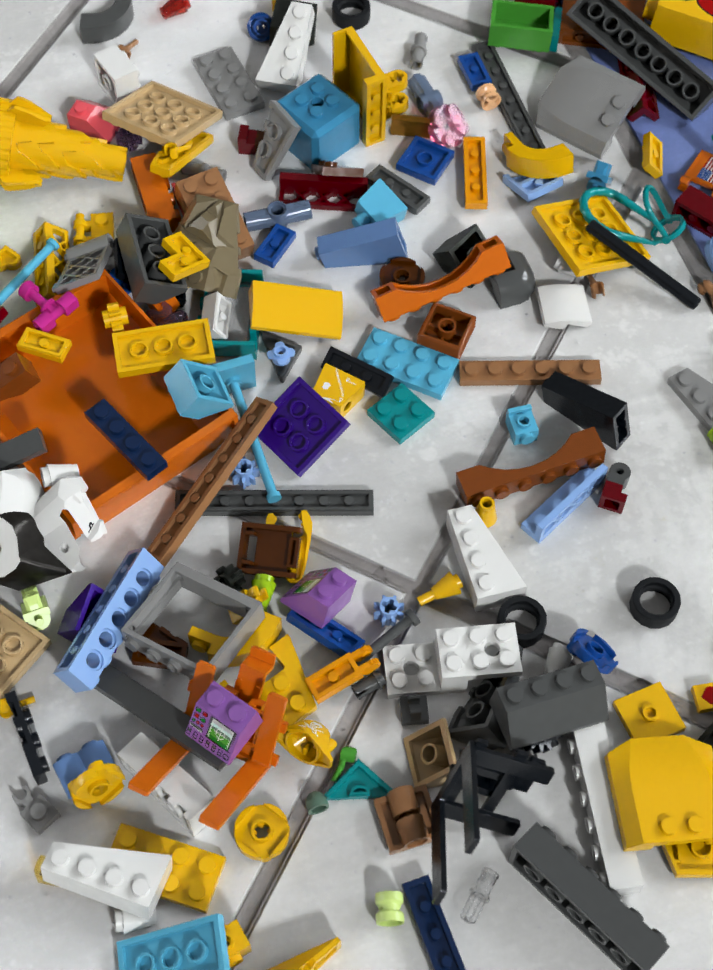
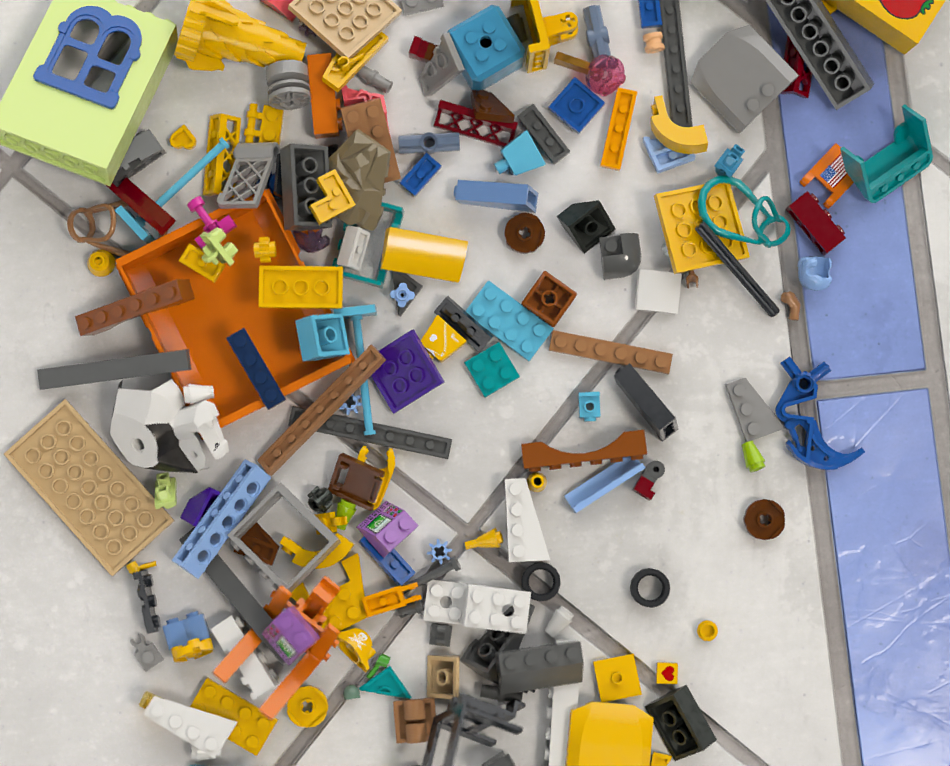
camera: 10 degrees right, 25 degrees up
orange arch [370,235,511,323] -> none
blue plate [567,629,618,674] -> none
yellow plate [642,132,663,179] -> none
none -> yellowish green hips [200,228,238,266]
none -> light grey wheel [265,60,311,110]

